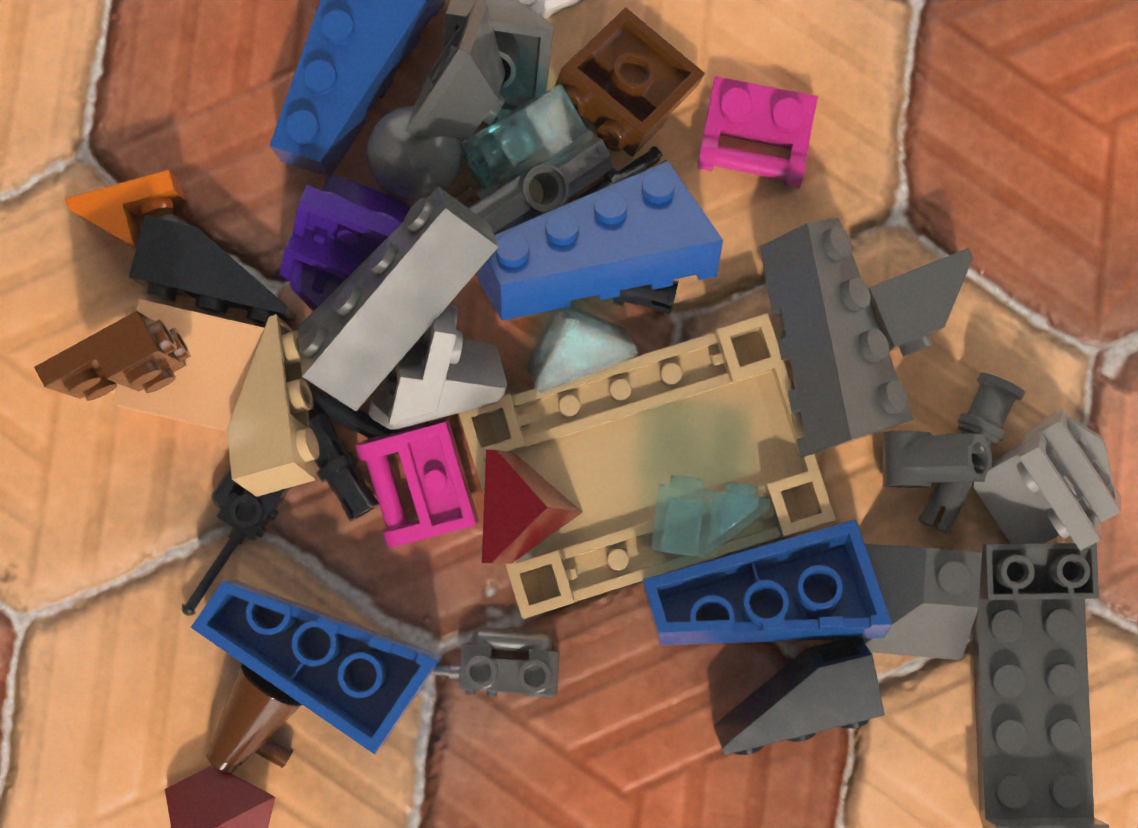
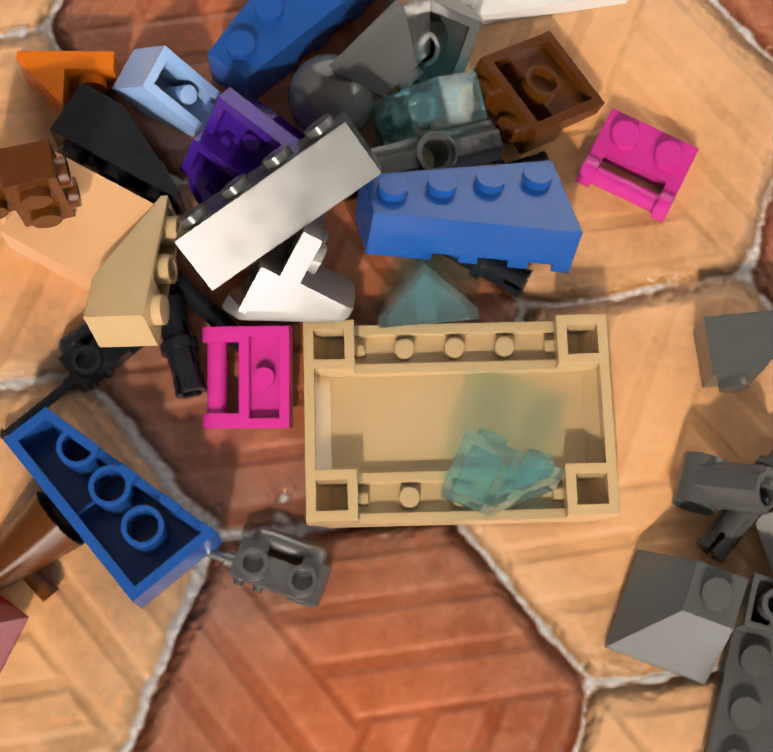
camera: 10 degrees right, 10 degrees down
dark red slope [482,450,582,564] -> none
blue wedge [643,520,892,645] -> none
black slope [713,639,885,755] -> none
dark grey wedge [760,218,913,458] -> none
none -> light blue slope [112,45,222,137]

